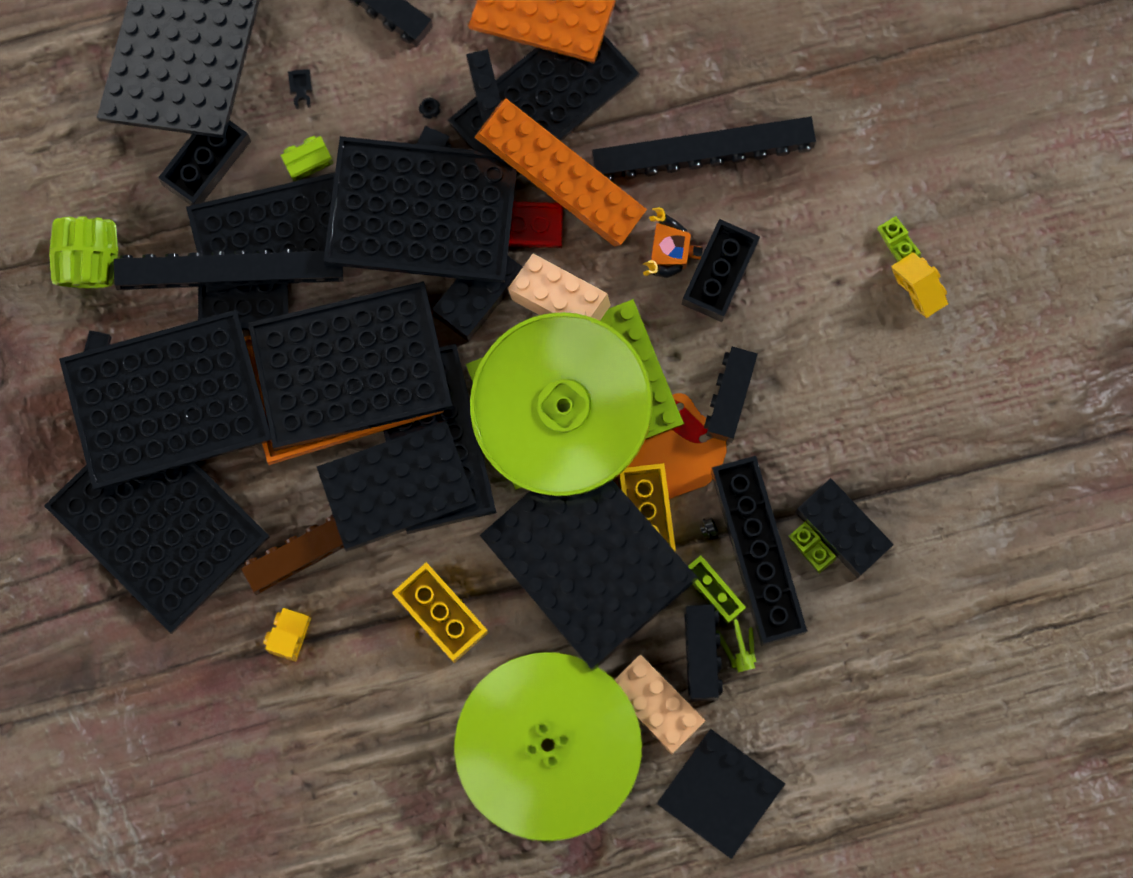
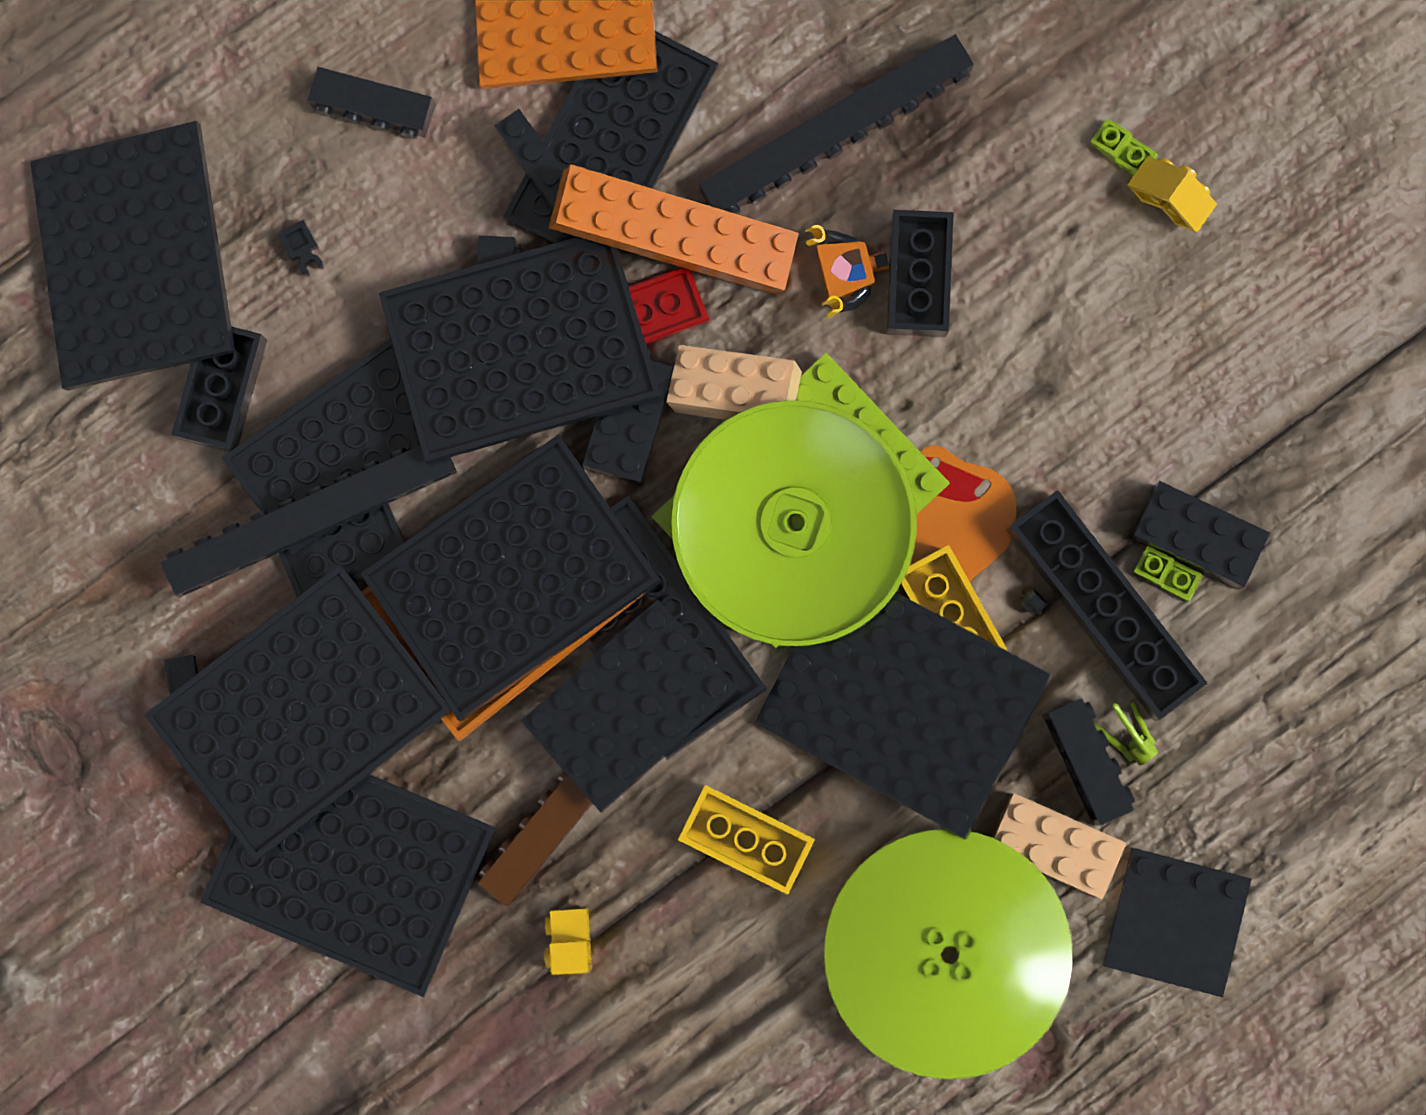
camera: 15 degrees left, 5 degrees up
lime wheel [49,216,118,288] -> none
lime brick [281,136,334,182] -> none
black plate [419,98,440,119] -> none
lime brick [688,555,746,625] -> none
black brick [704,346,758,443] -> none

